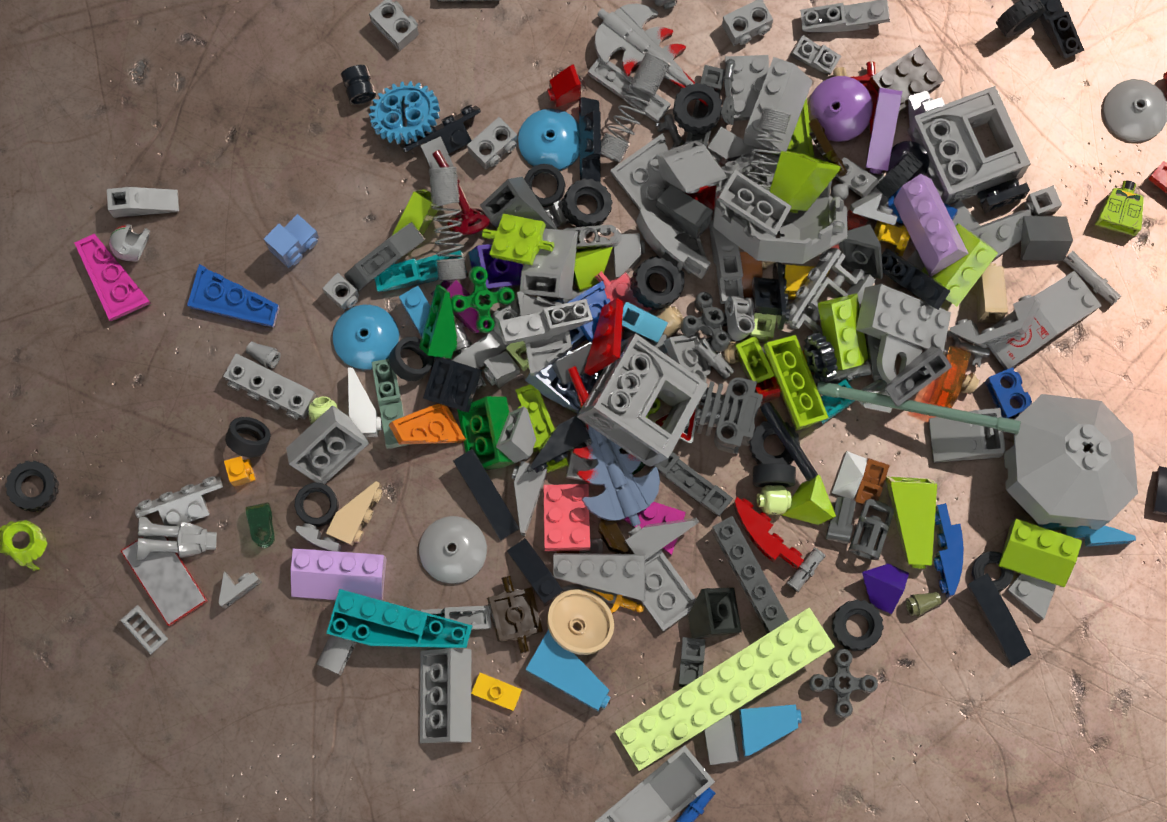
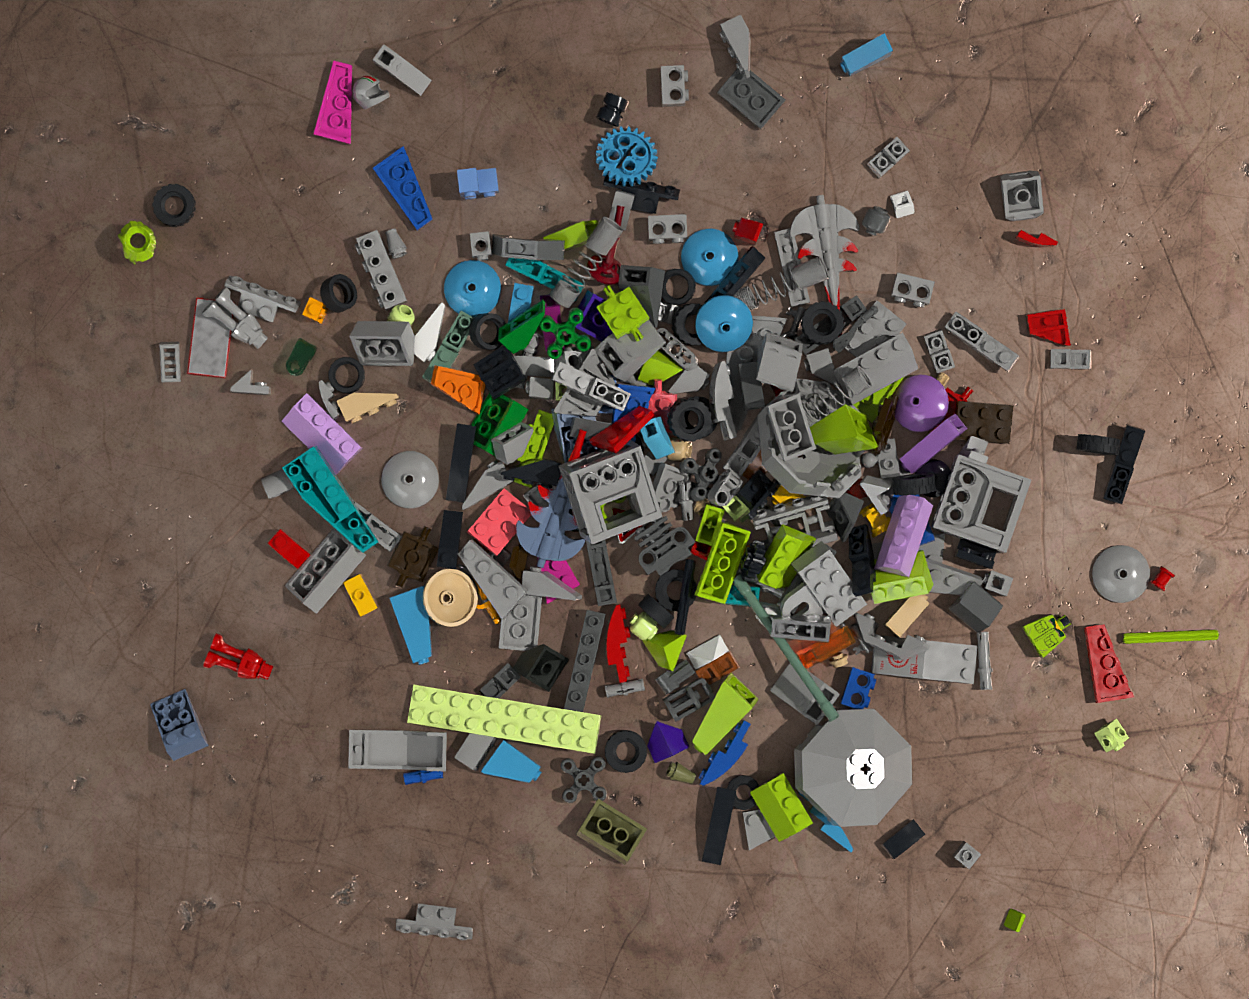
camera: 40 degrees right, 10 degrees up
none -> red slope [268,529,311,569]
none -> olive slope [576,799,647,865]
none -> dark azure dish [695,295,753,352]

